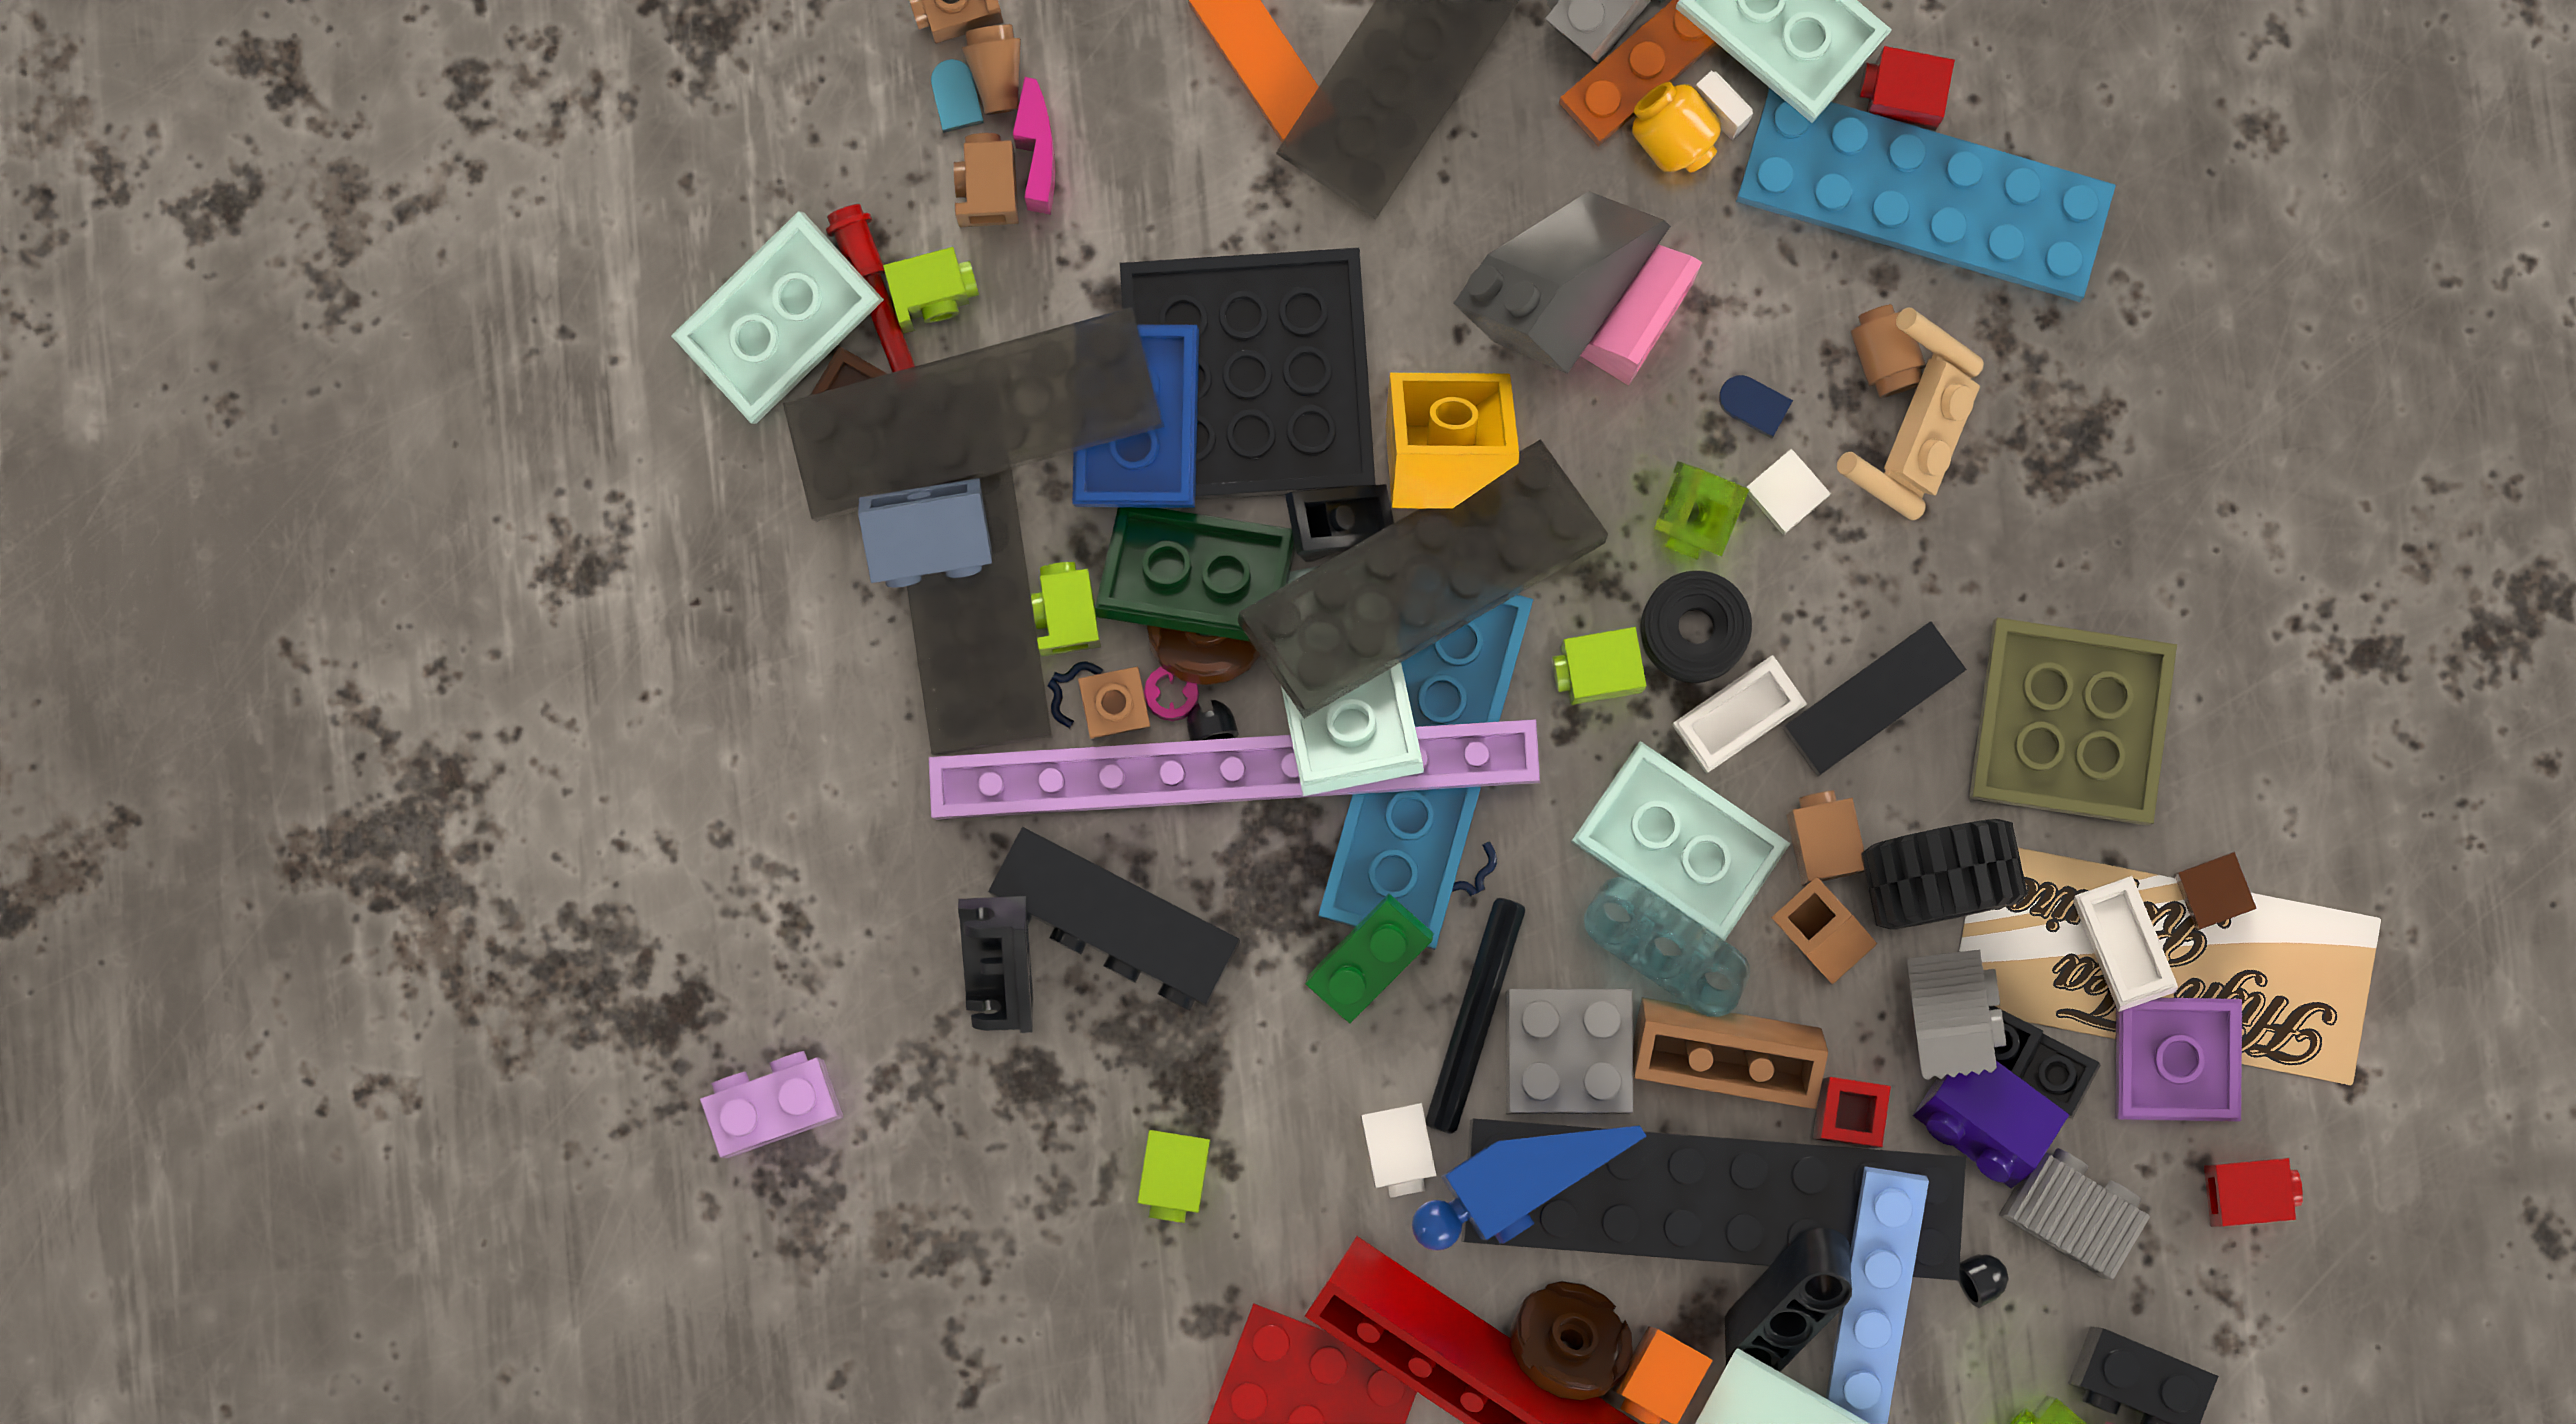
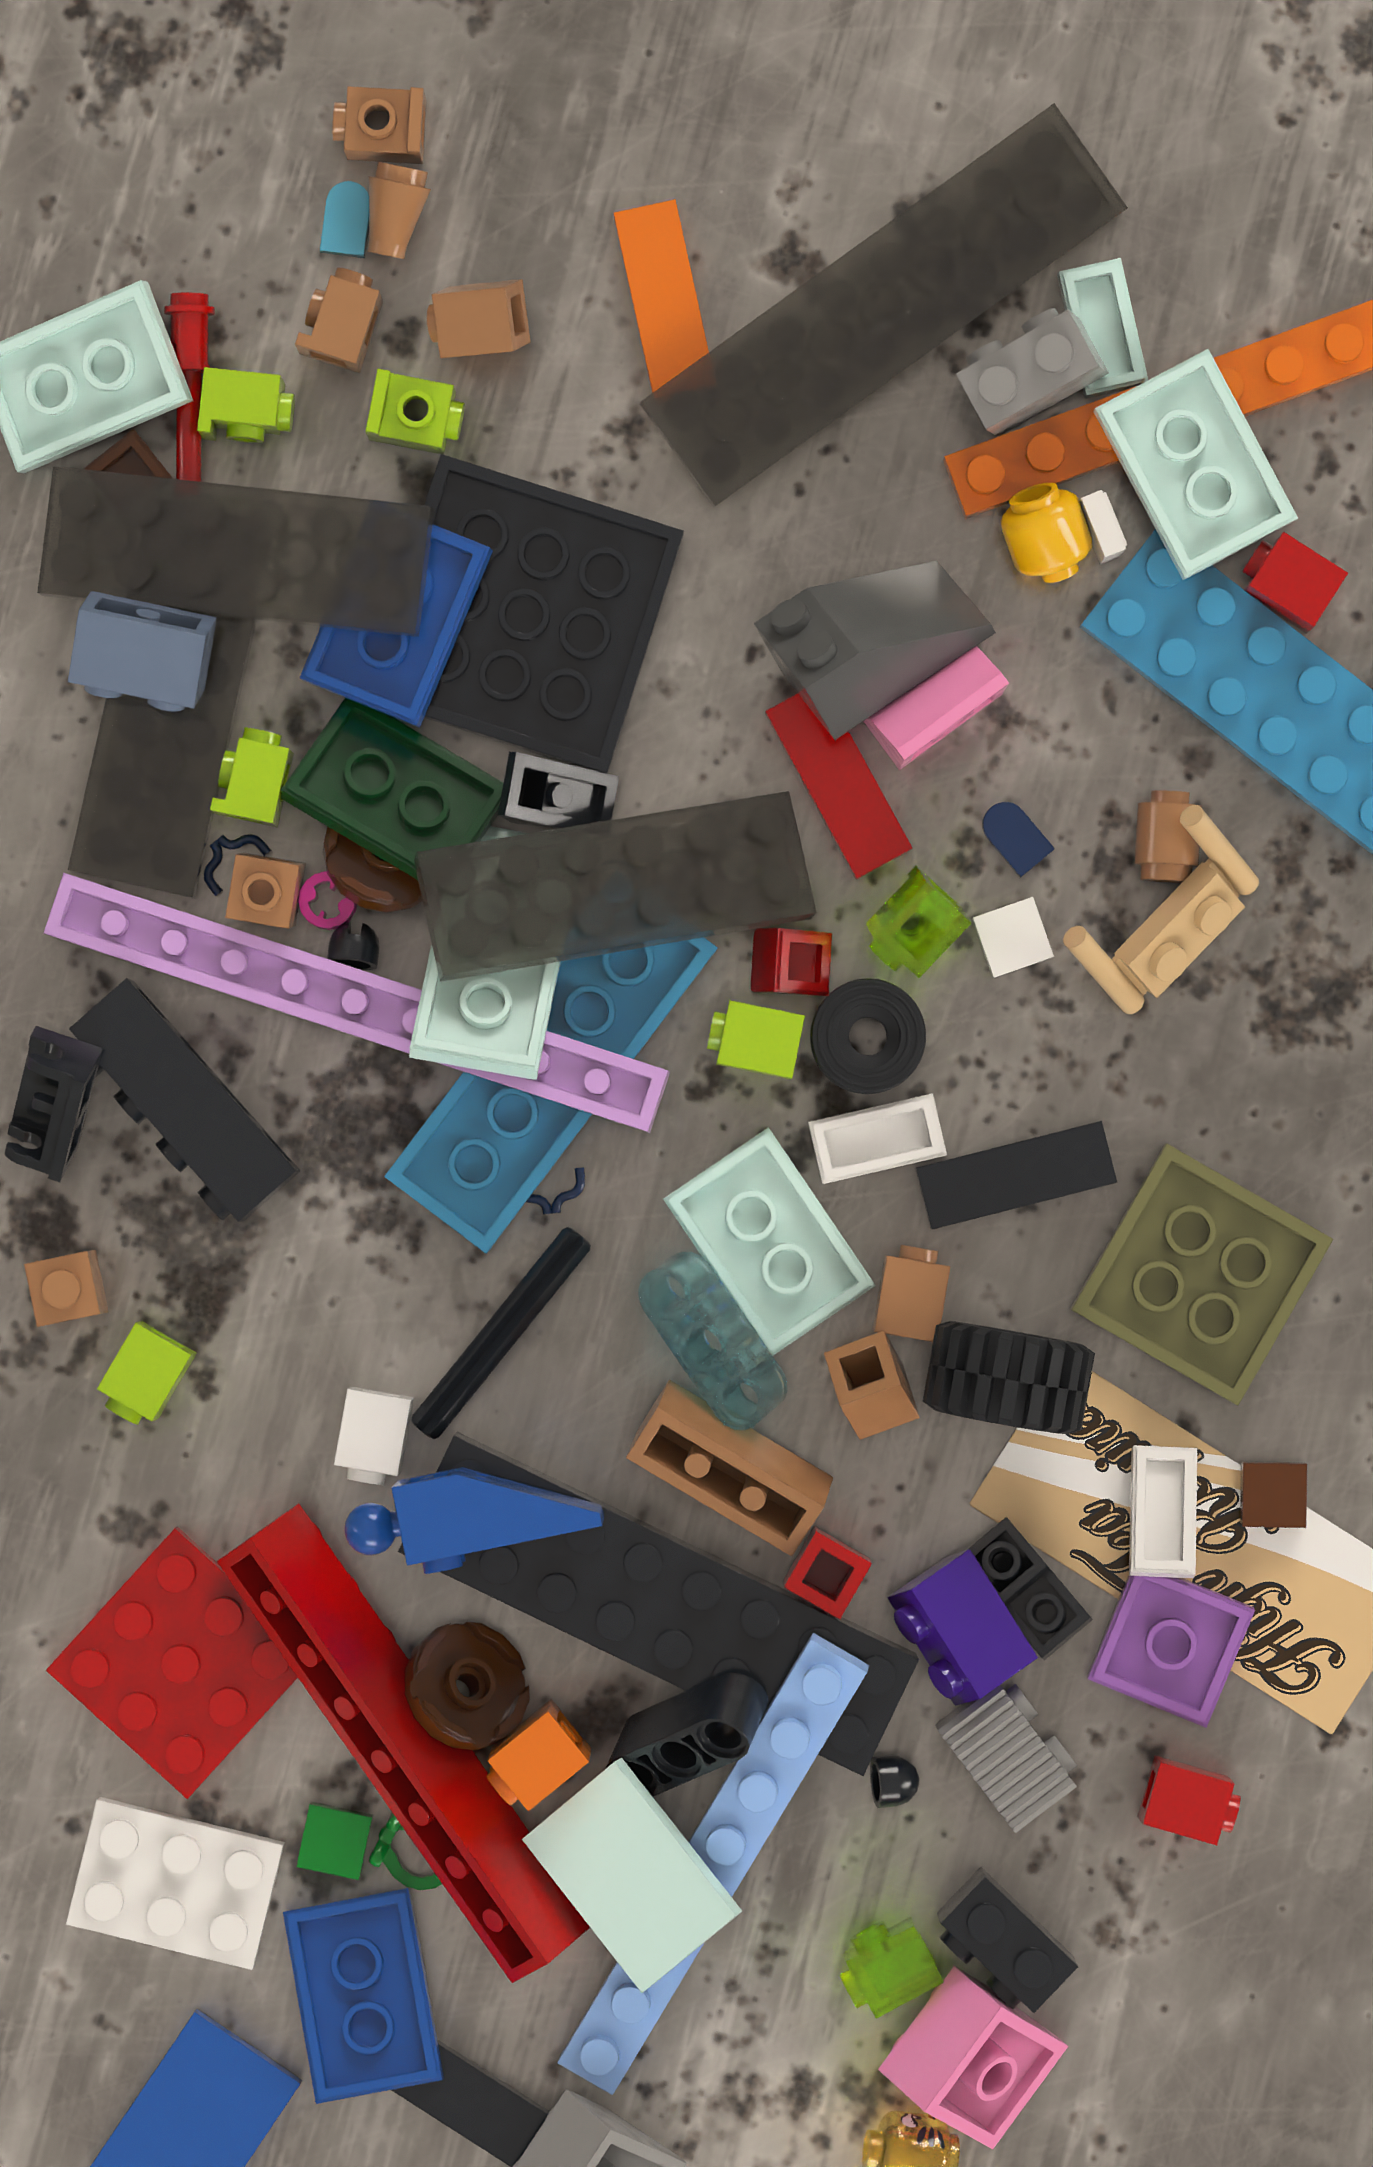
camera: 25 degrees right, 5 degrees up
dark pink slope [1013,77,1055,215] -> none
green plate [1305,893,1434,1024] -> none
yellow slope [1385,373,1519,509] -> none
light grey brick [1506,989,1633,1114] -> none
light grey brick [1907,950,2006,1080] -> none
none -> medium nougat brick [24,1250,109,1327]
none -> lime brick [365,369,465,455]
none -> medium nougat brick [427,279,531,358]
none -> red slope [750,928,832,996]
none -> red tile [765,693,913,880]

